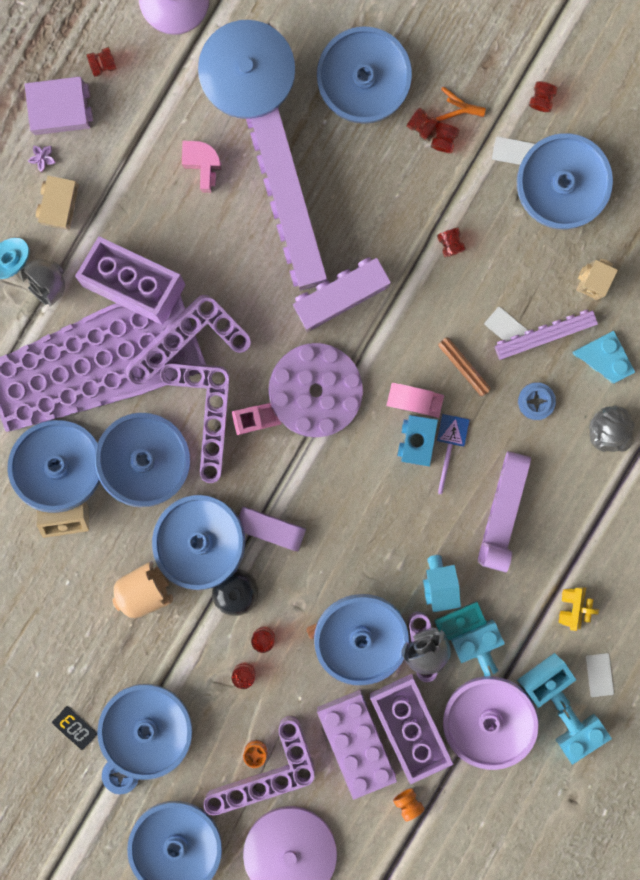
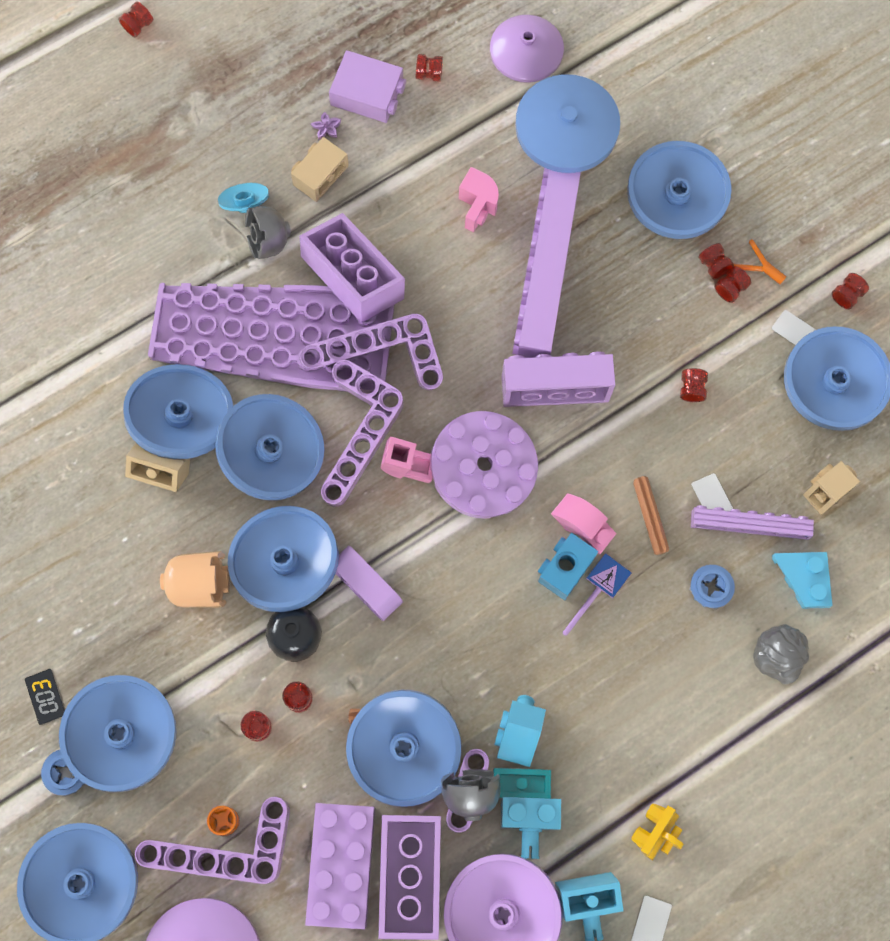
camera: 15 degrees right, 15 degrees down
lavender beam [478,451,531,572] -> none

